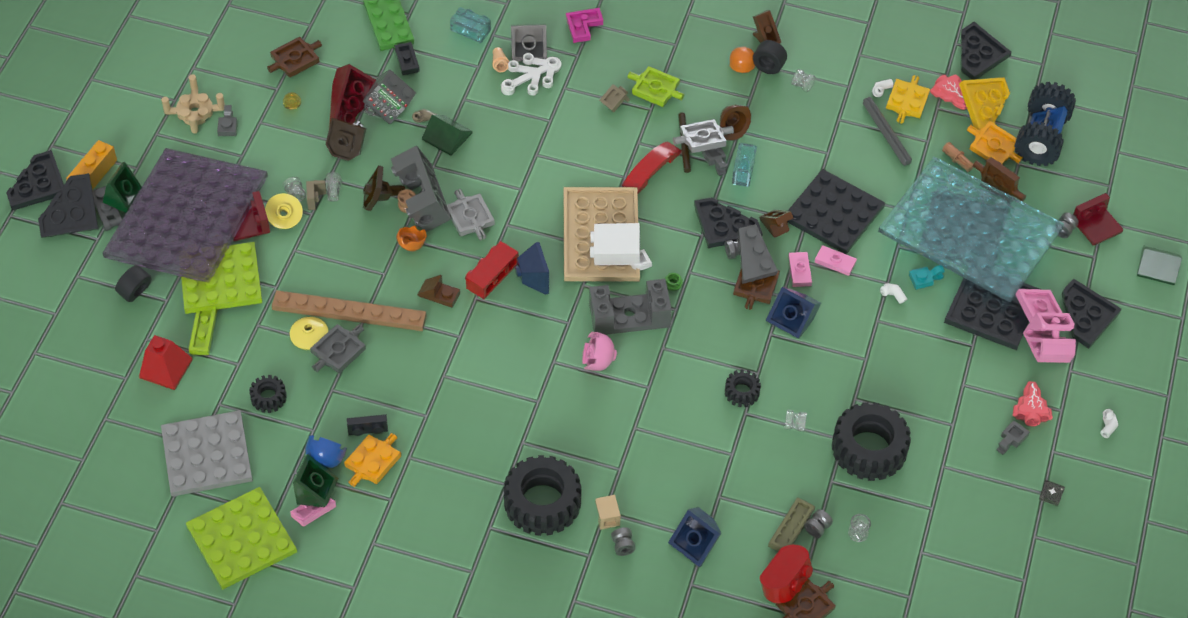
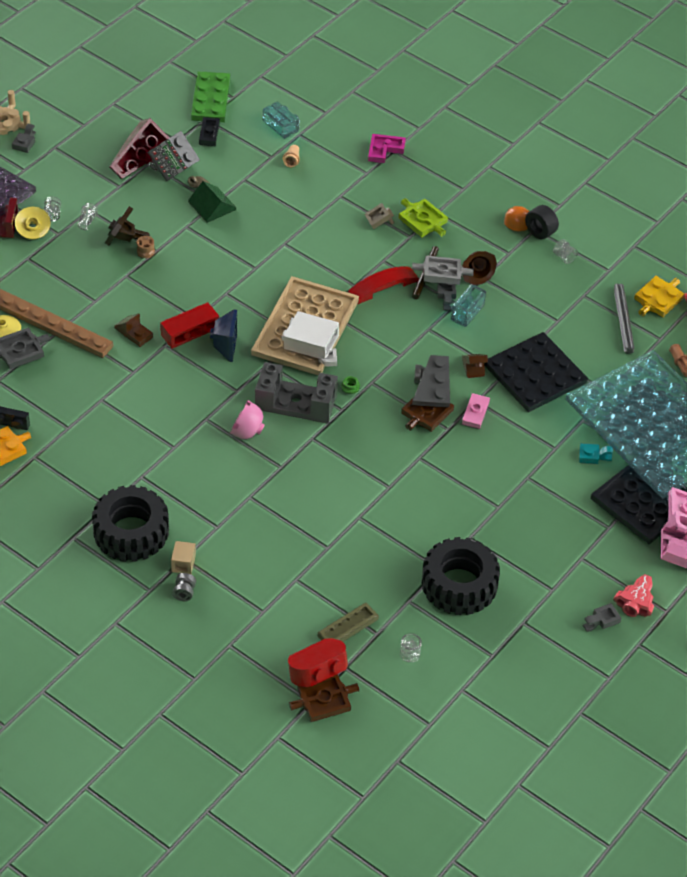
camera: 20 degrees right, 5 degrees down
reddish brown plate [267,37,322,78] -> none
clear yellow plate [283,92,301,109] -> none
dark tan bracket [306,180,326,210] -> none
dark brown piece [325,118,367,161] -> none
dark grey plate [391,145,452,232] -> none
orange hair [396,225,427,252] -> none
light grey plate [447,189,495,240] -> none
white plant [501,53,561,96] -> none
dark grey slope [511,24,547,61] -> none
dark blue slope [668,507,721,567] -> none
black plate [694,197,763,248] -> none
black tyre [725,369,761,407] -> none
reddish brown slope [753,10,782,44] -> none
dark blue slope [766,287,821,339] -> none
clear wheel [784,410,807,432] -> none
flat silver wheel [804,509,833,538] -> none
bright pink plate [815,245,857,276] -> none
white arm [872,79,893,97] -> none
white arm [880,283,907,304] -> none
clear smoke tile [1039,480,1065,506] -> none

